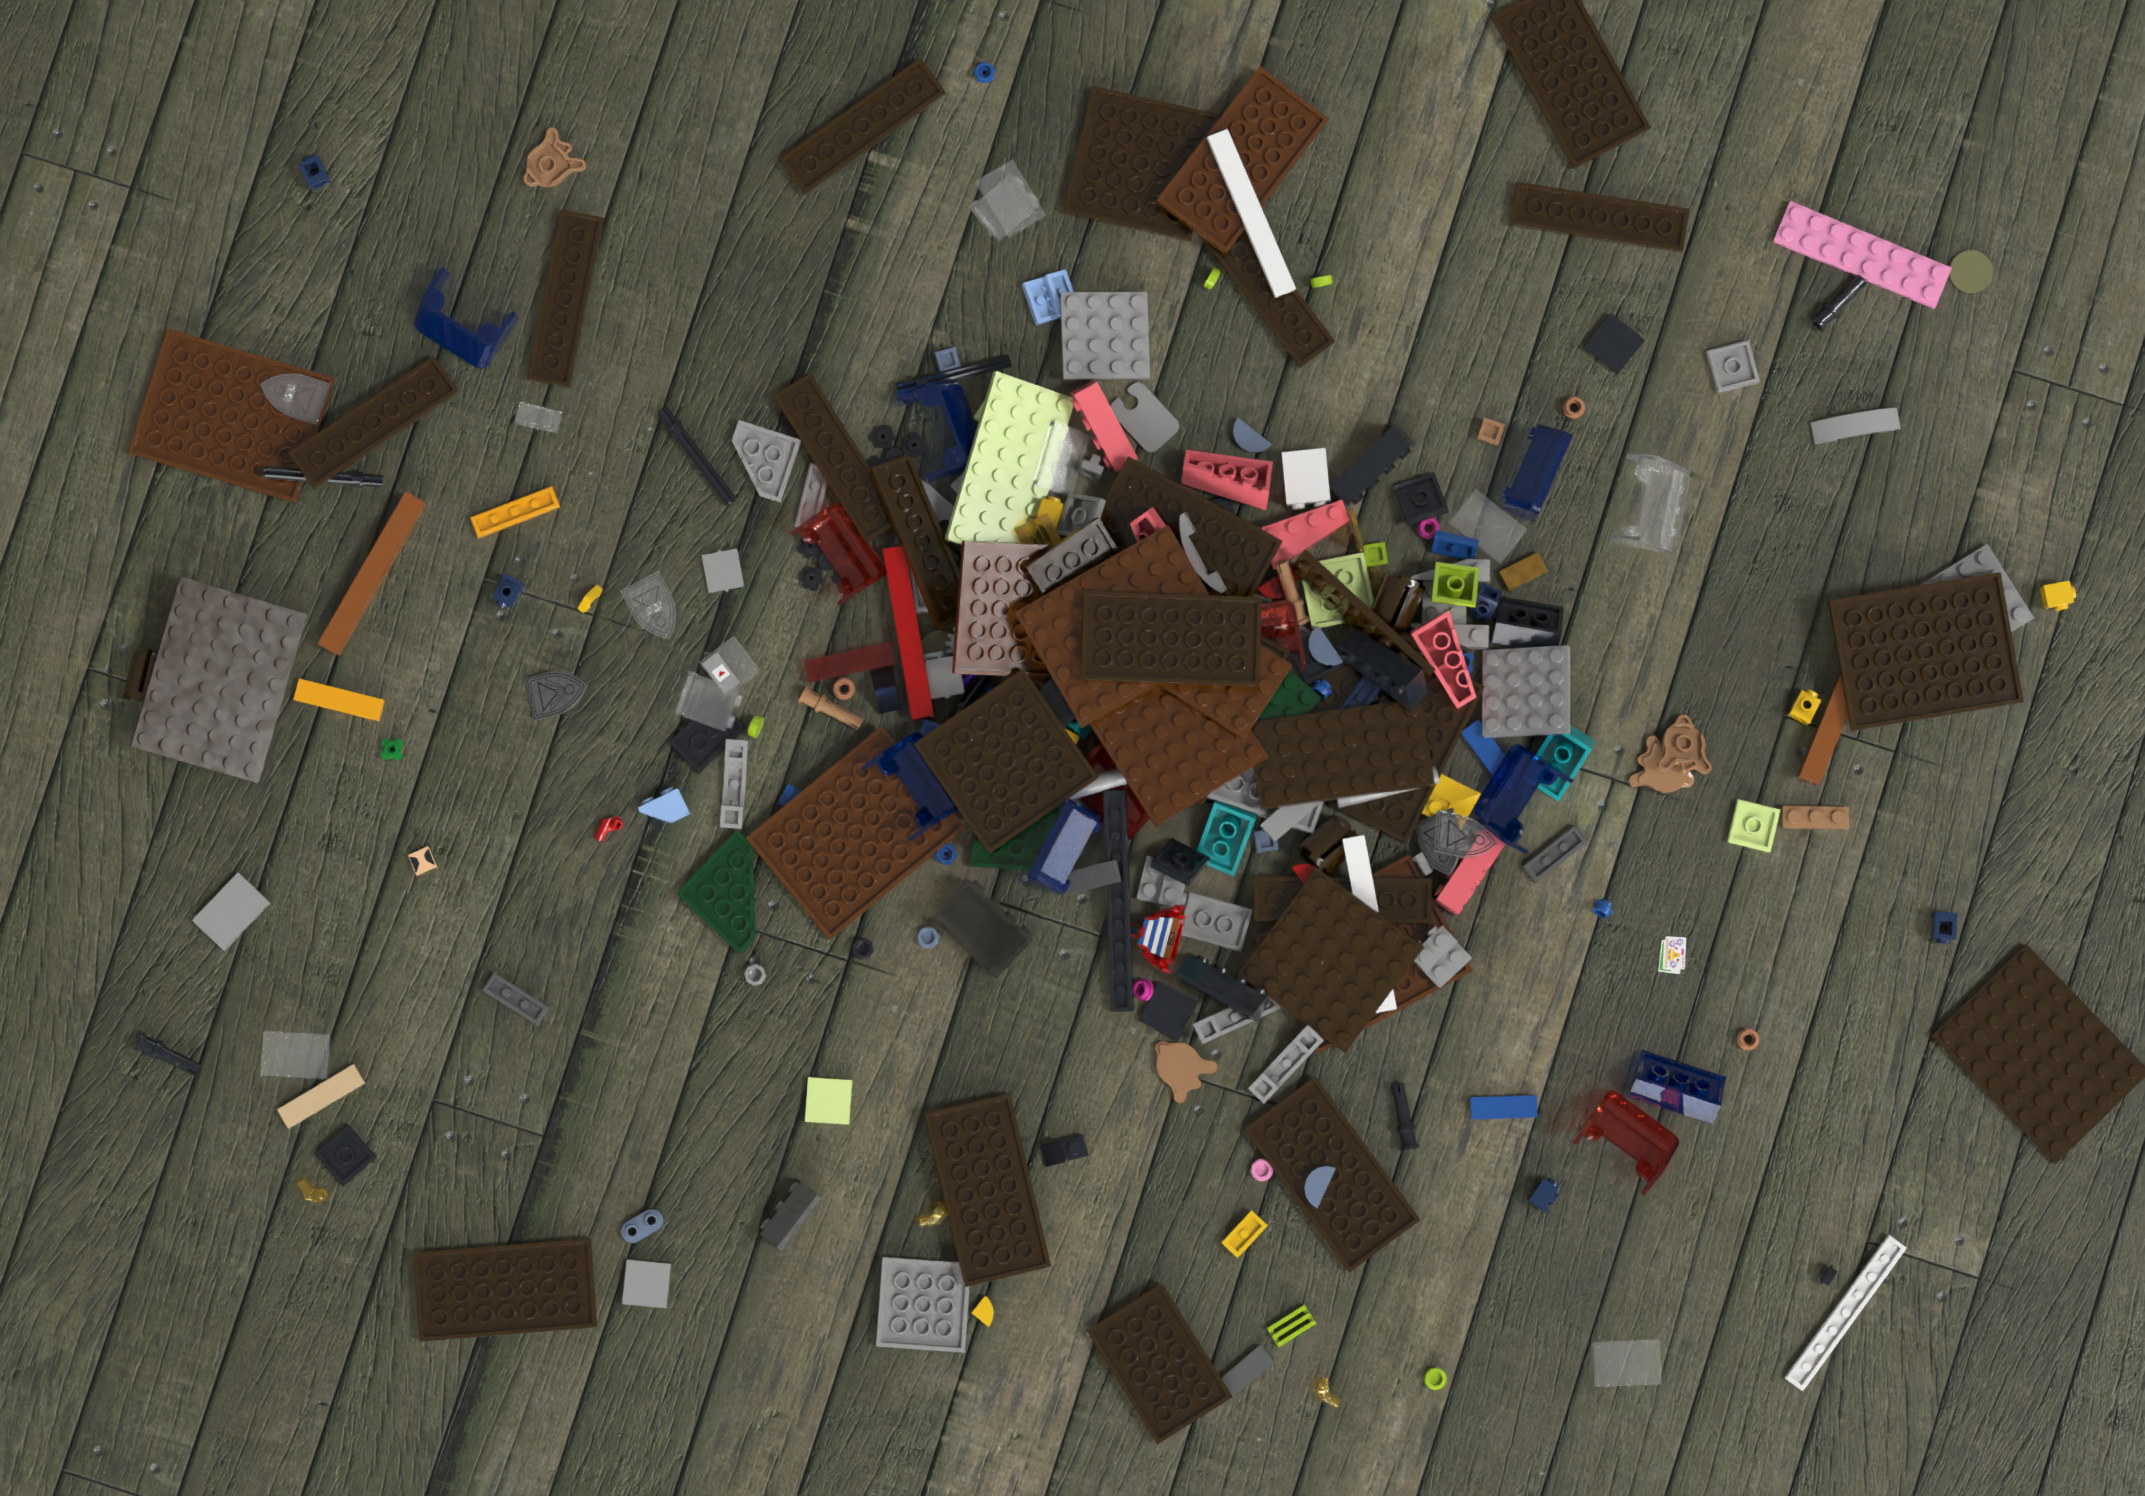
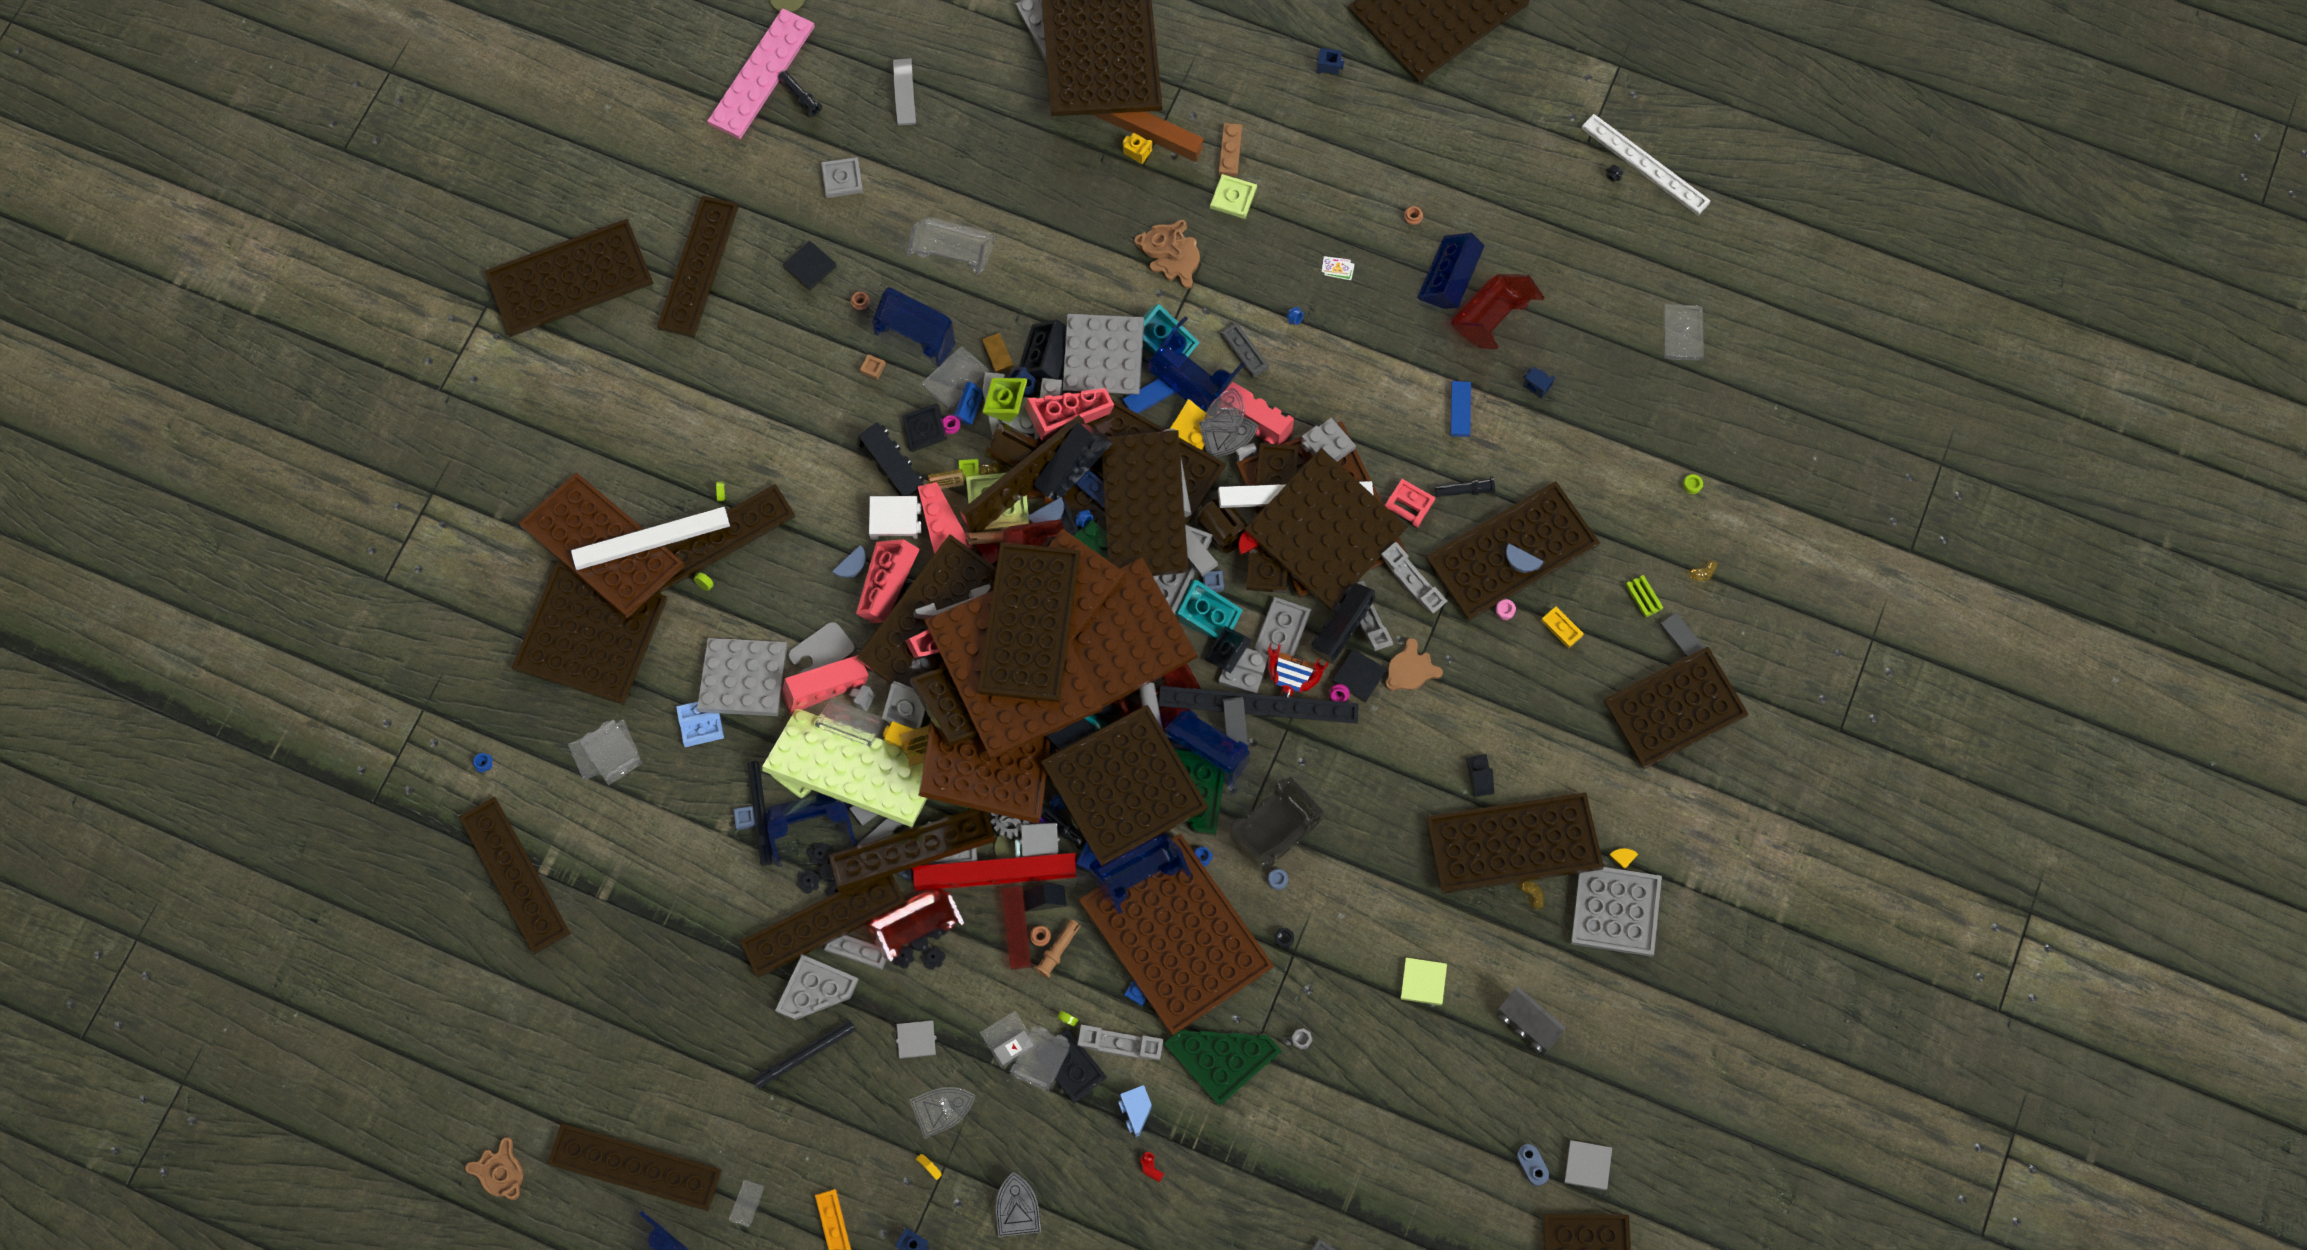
camera: 85 degrees left, 15 degrees down
none -> coral plate [1385,479,1435,528]

